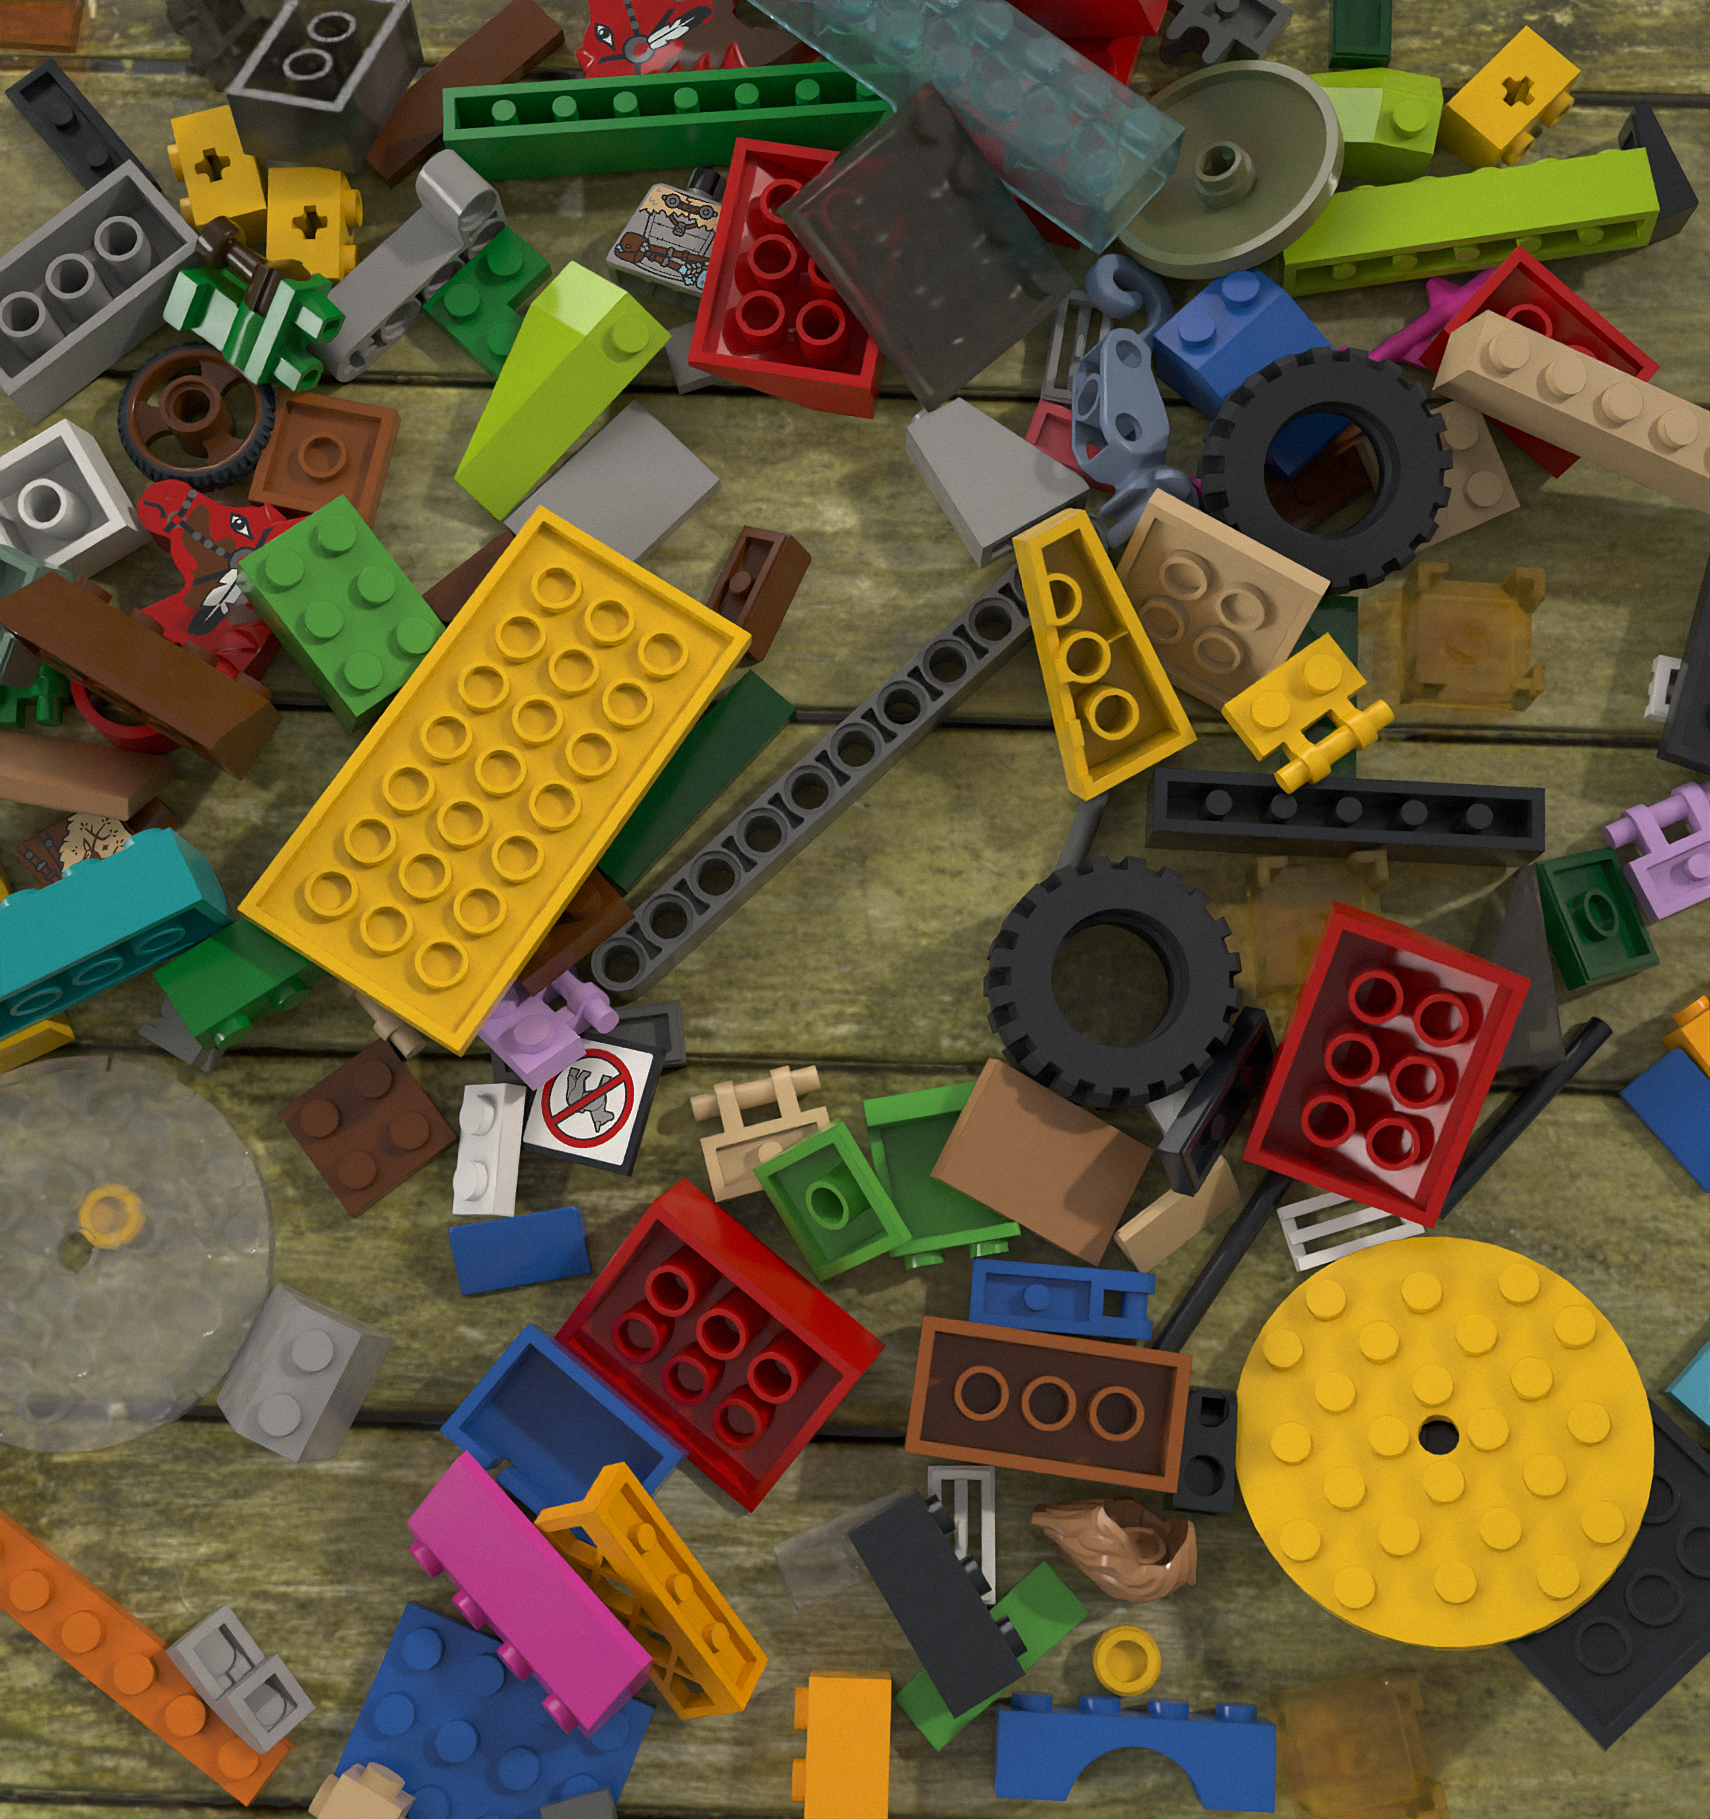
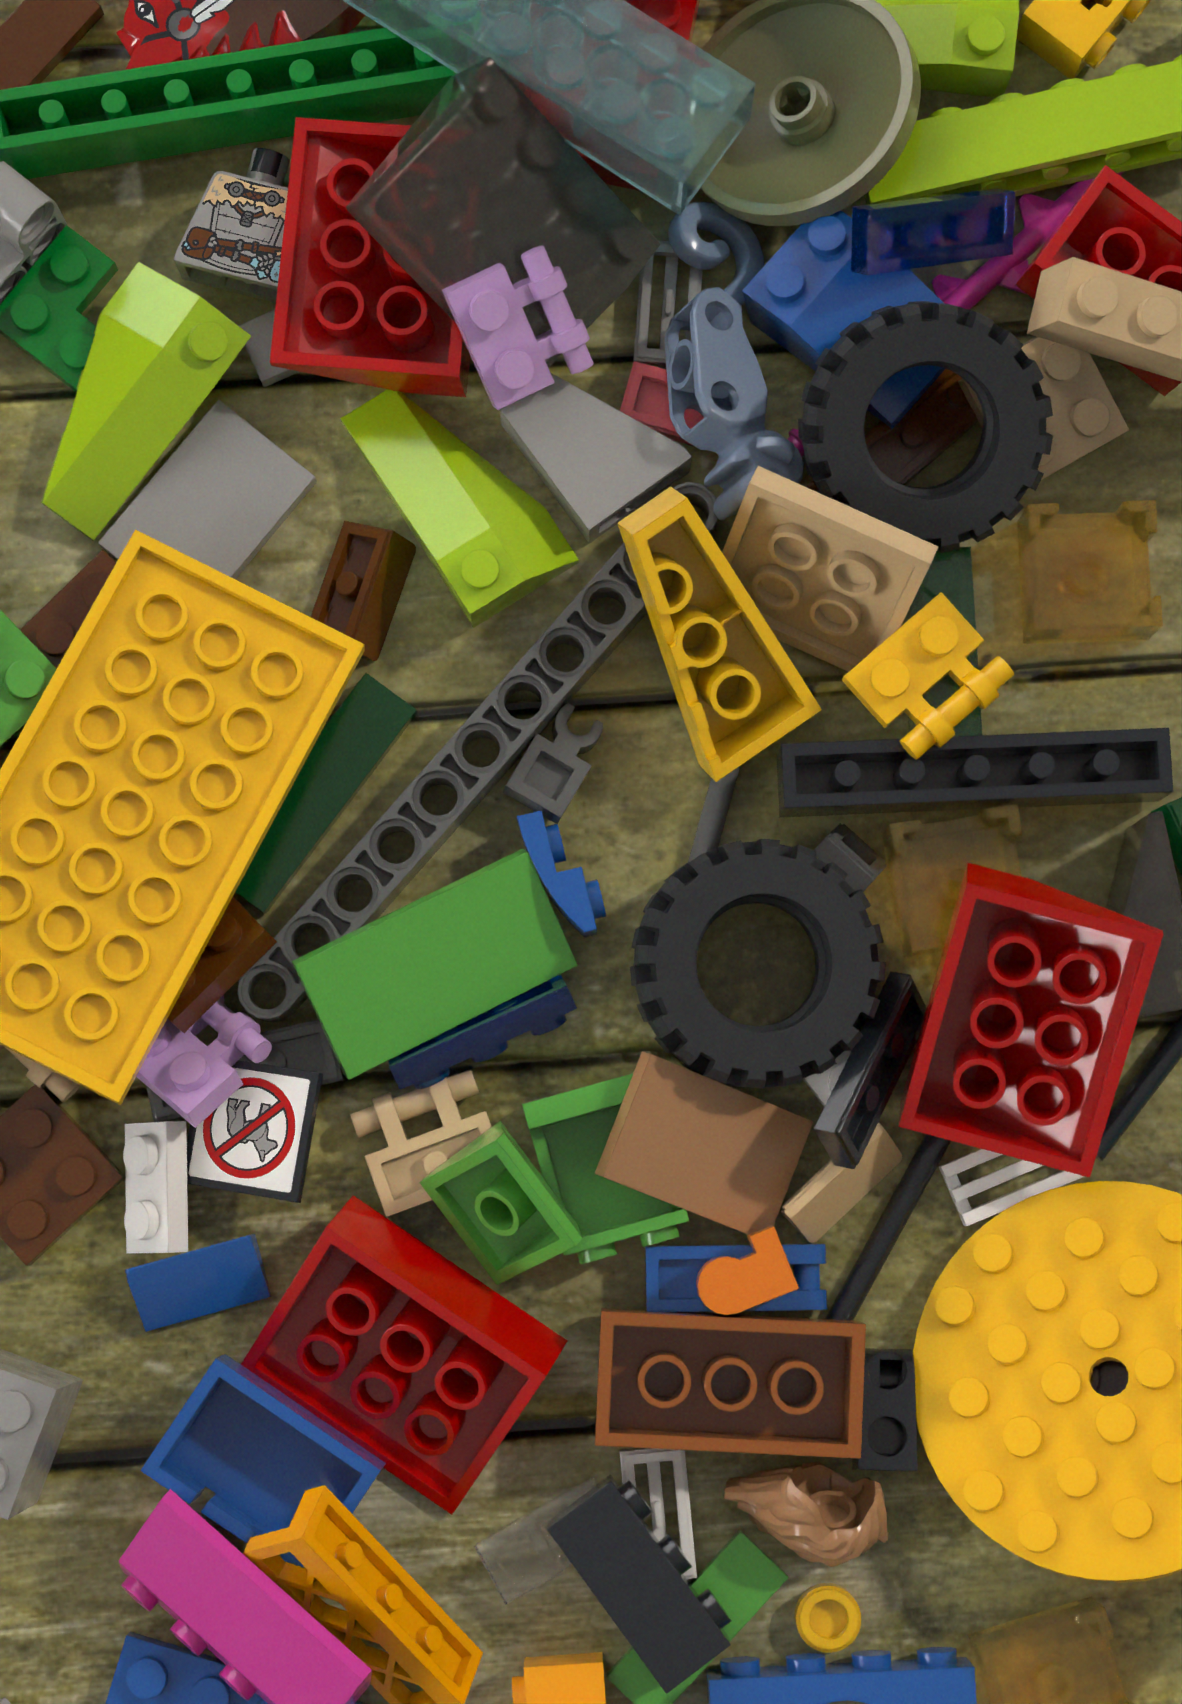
camera: 10 degrees left, 5 degrees up
none -> bright green tile [291,849,578,1080]
none -> lime wedge [340,389,579,628]
none -> clear blue plate [388,974,577,1090]
none -> lavender plate [442,246,594,410]
none -> dark grey plate [503,703,603,824]
none -> blue slope [517,810,606,938]
none -> orange leg [696,1226,799,1315]
none -> dark grey tile [814,823,887,892]
none -> clear blue plate [851,188,1015,275]

